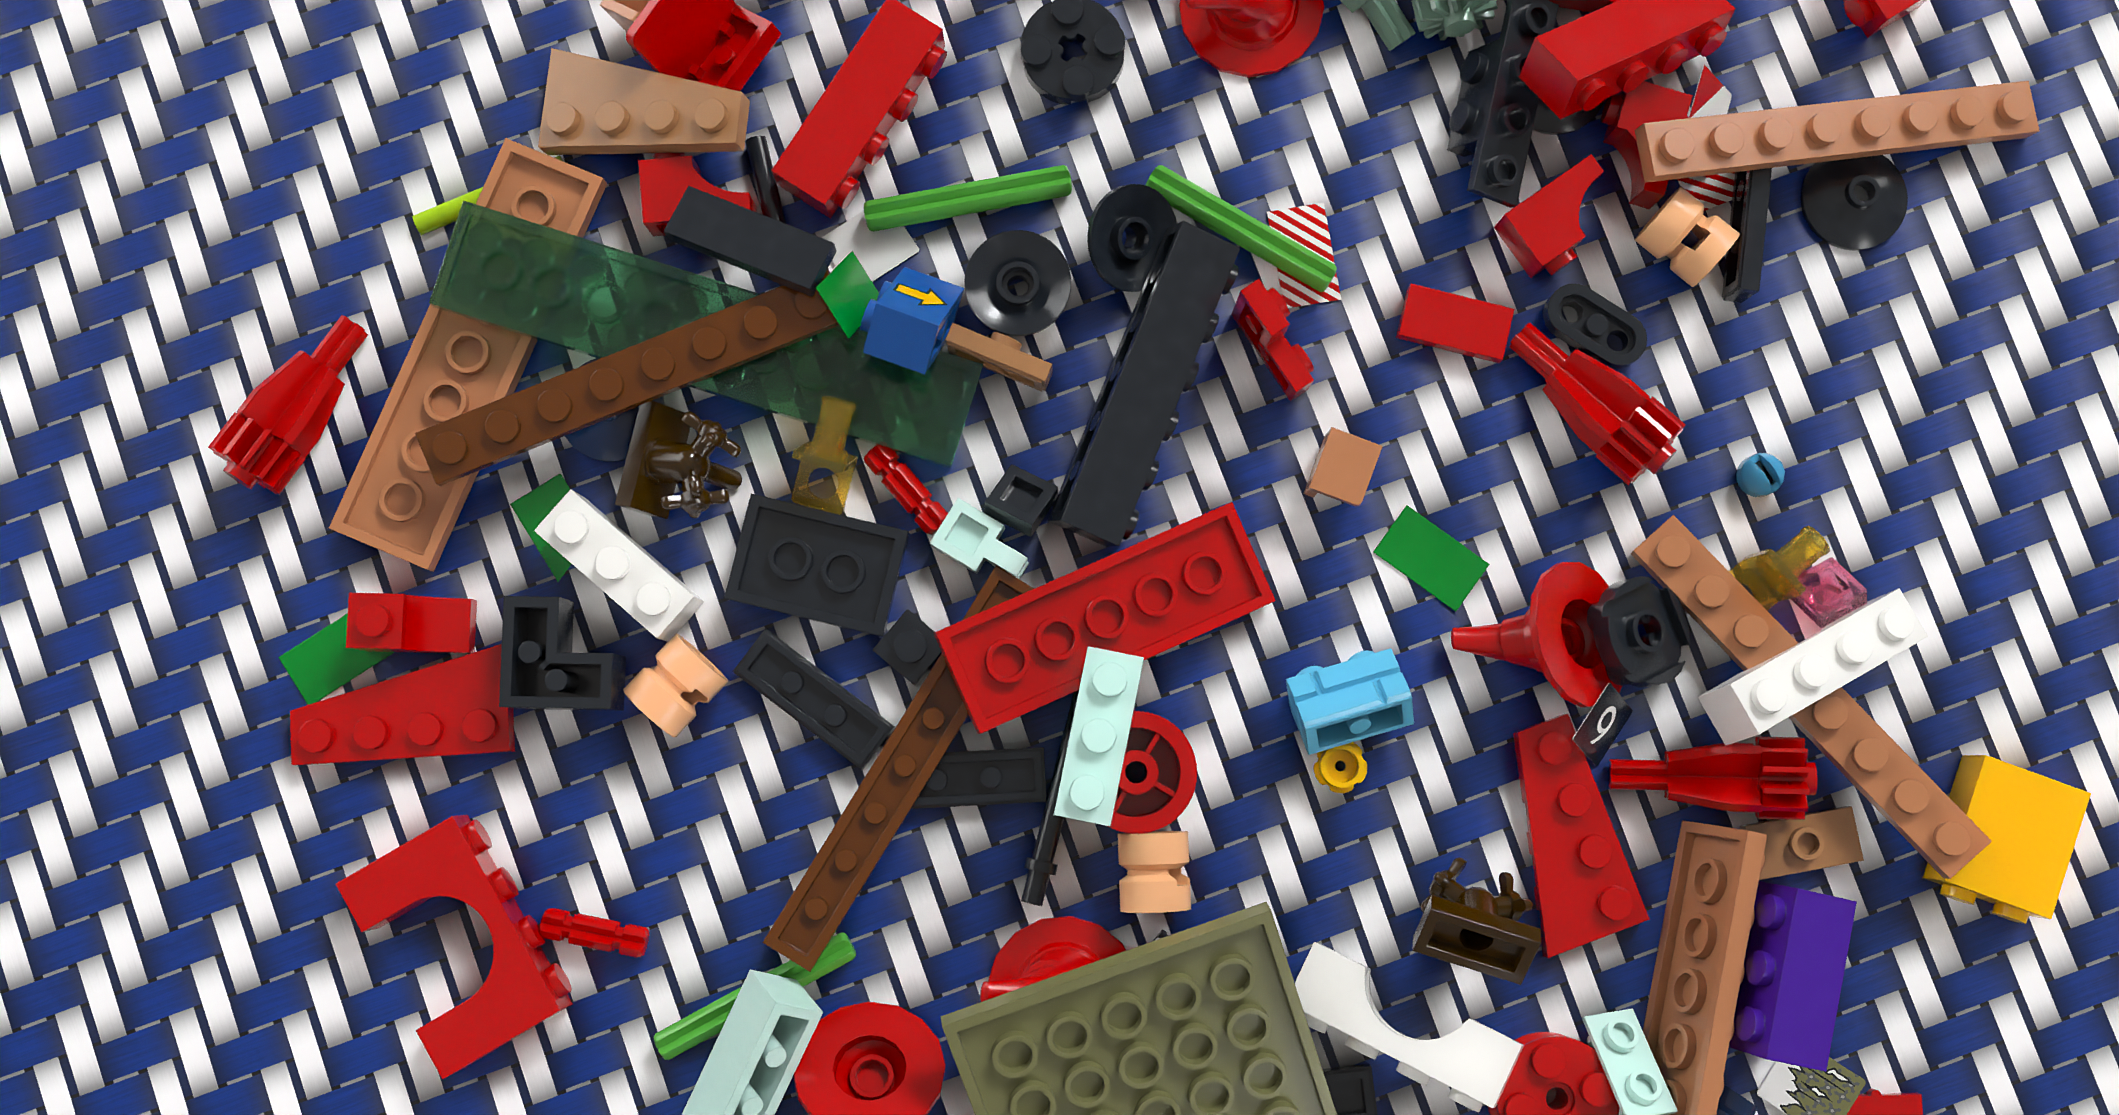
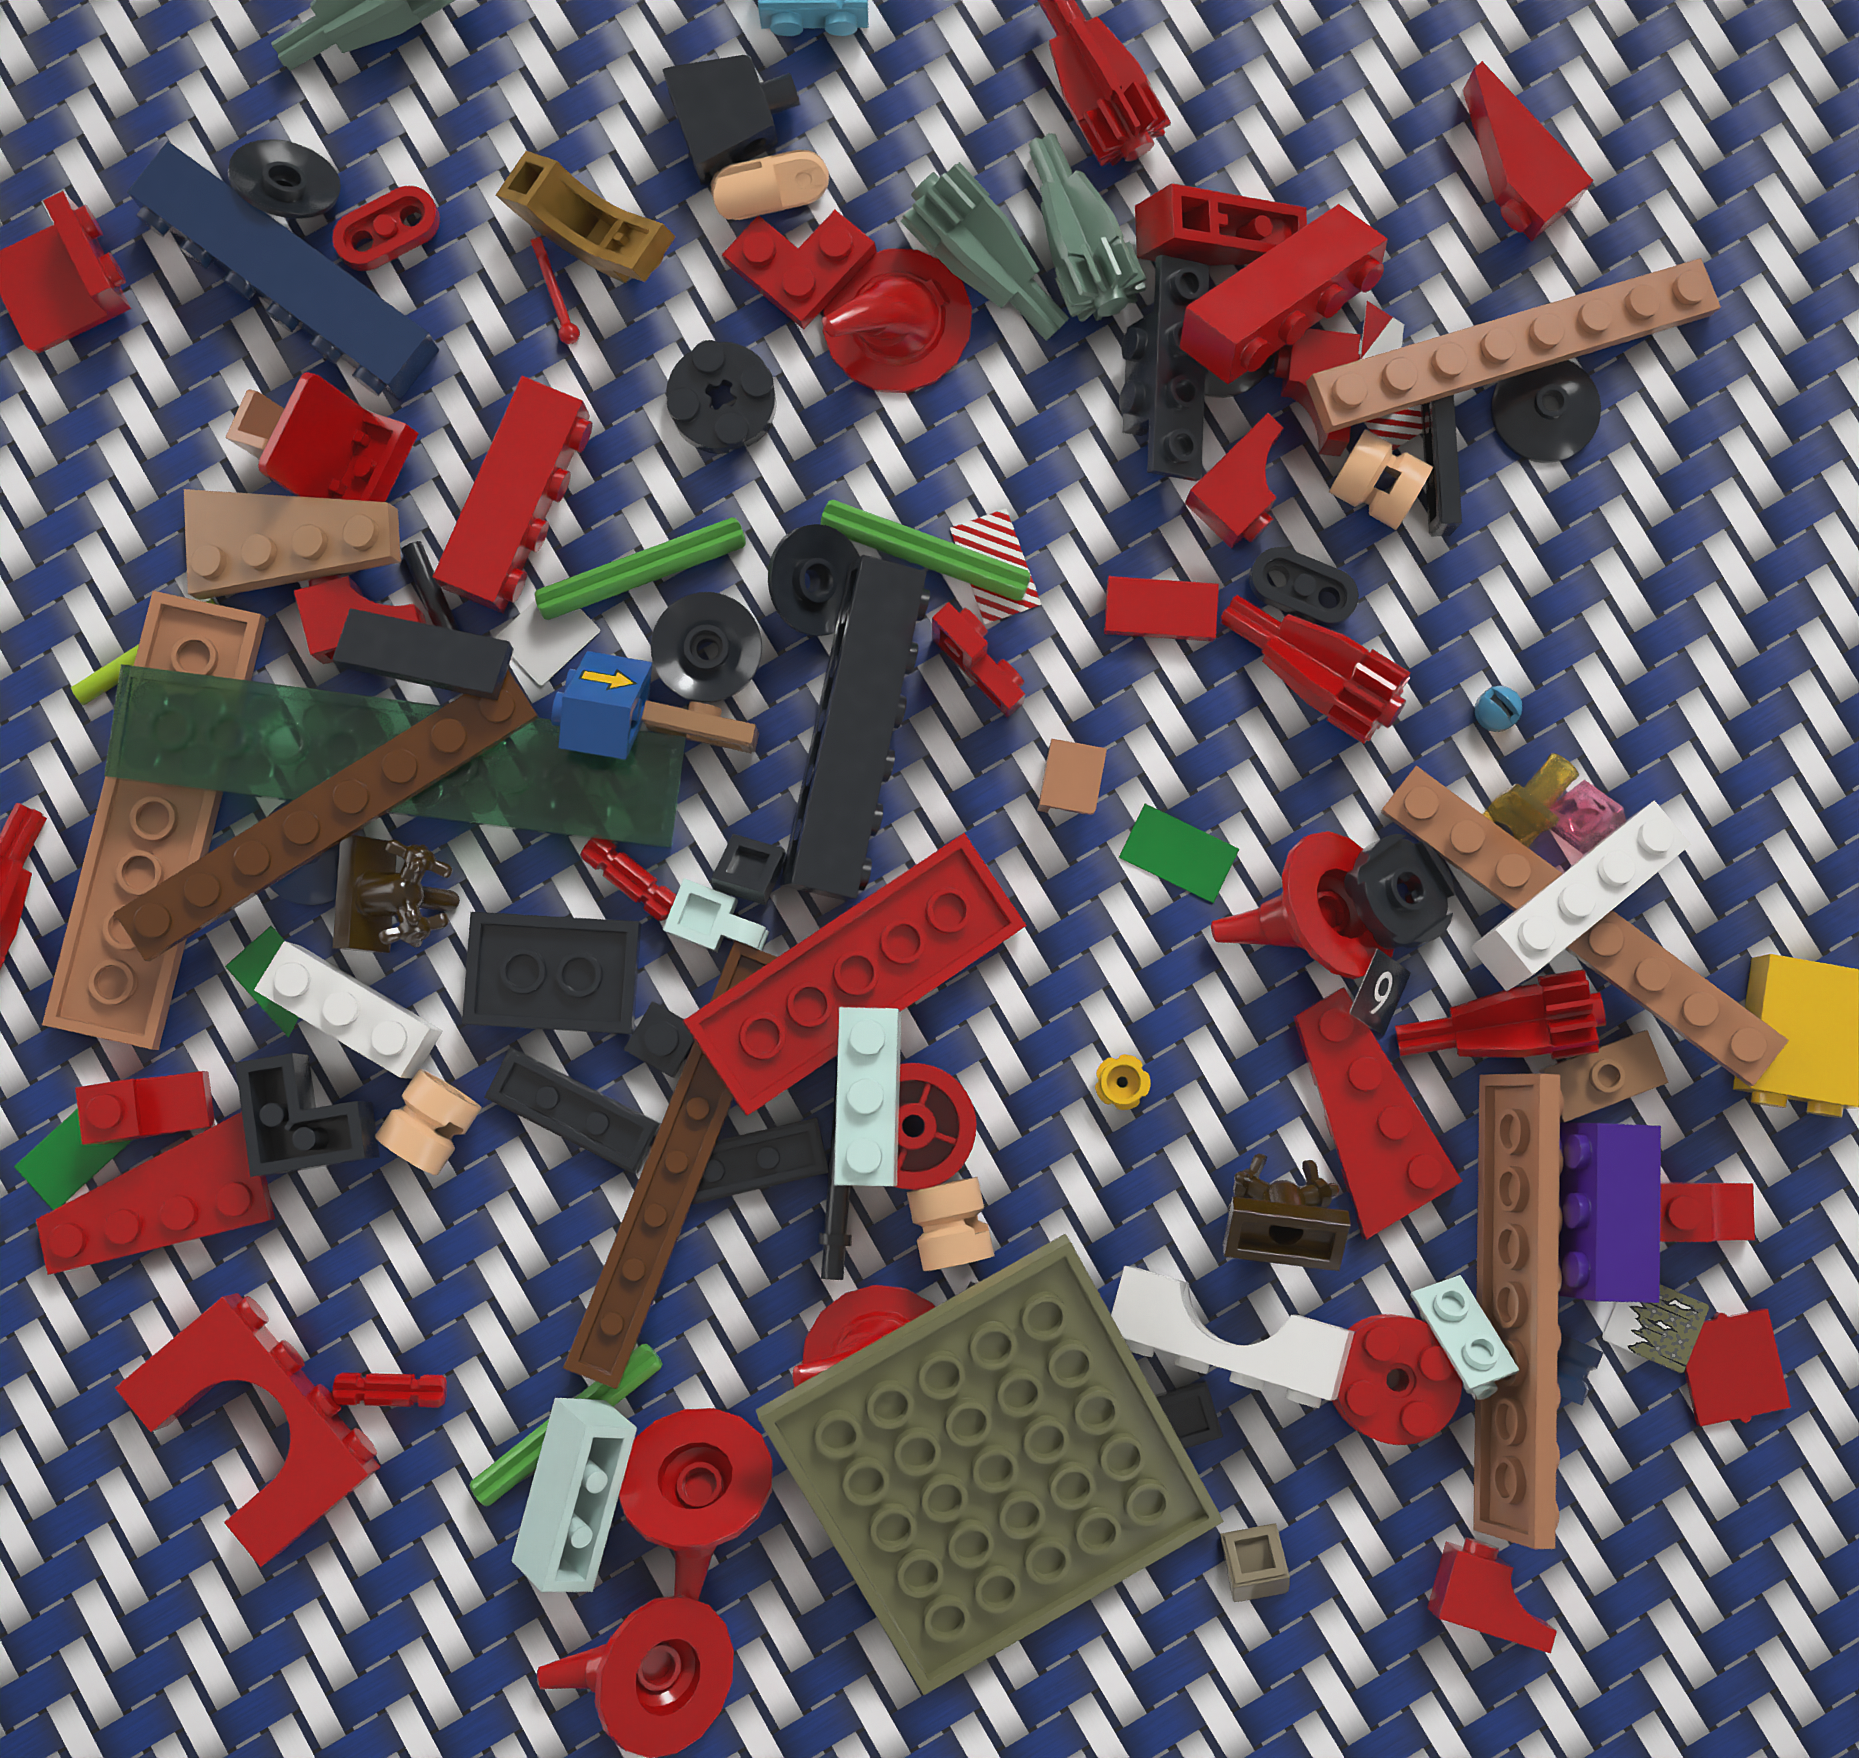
camera: 10 degrees left, 0 degrees up
clear yellow bracket [791,396,858,515] -> none
green sticker [816,251,879,339] -> none
medium azure brick [1286,648,1414,755] -> none
none -> red arch [1660,1182,1755,1242]

